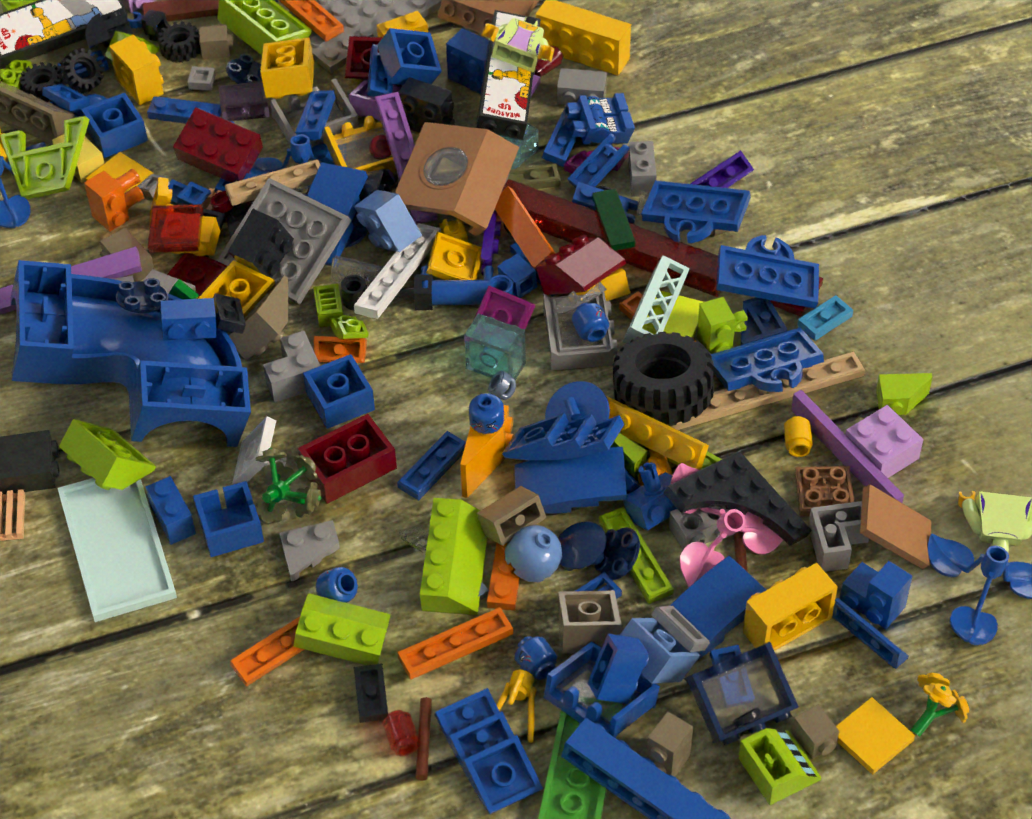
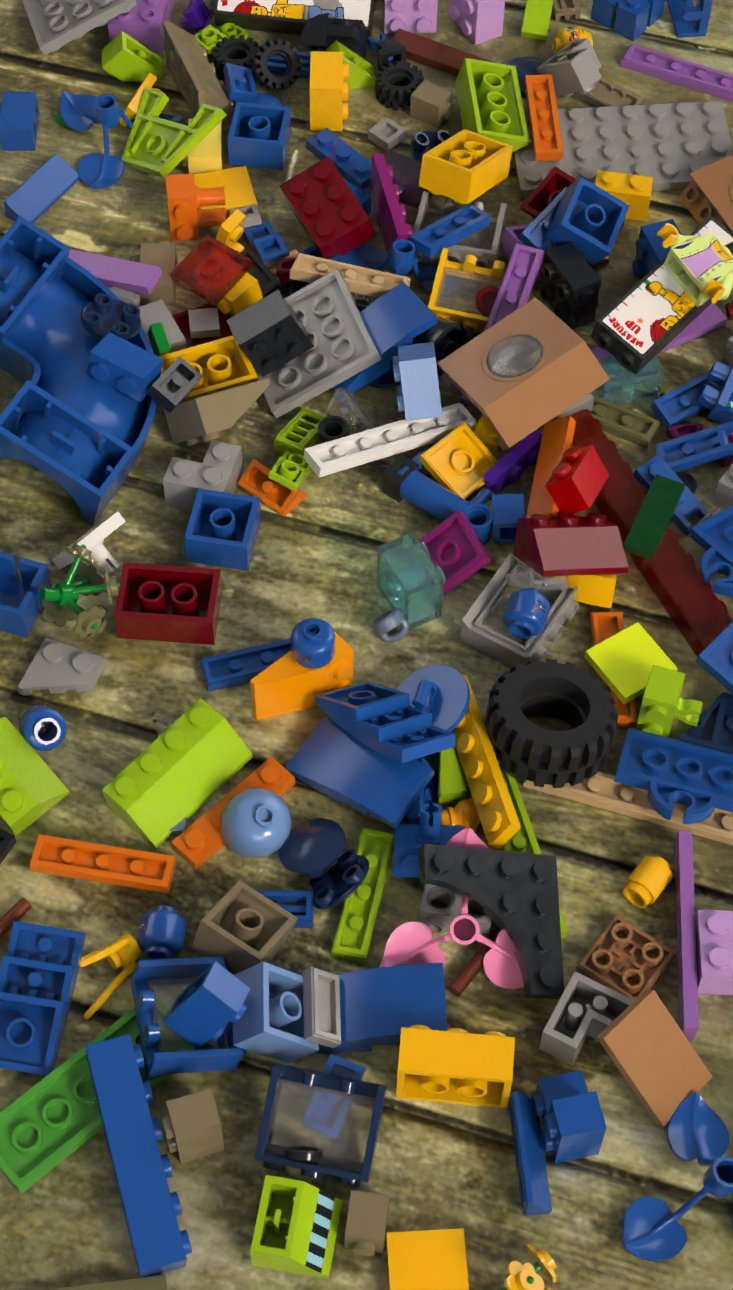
camera: 35 degrees right, 5 degrees up
dark tan brick [477,486,547,545] -> none
light aqua fence [623,255,690,344] -> none
none -> light grey tile [188,308,220,339]
none -> magenta tile [370,153,412,274]
none -> red brick [545,444,609,514]

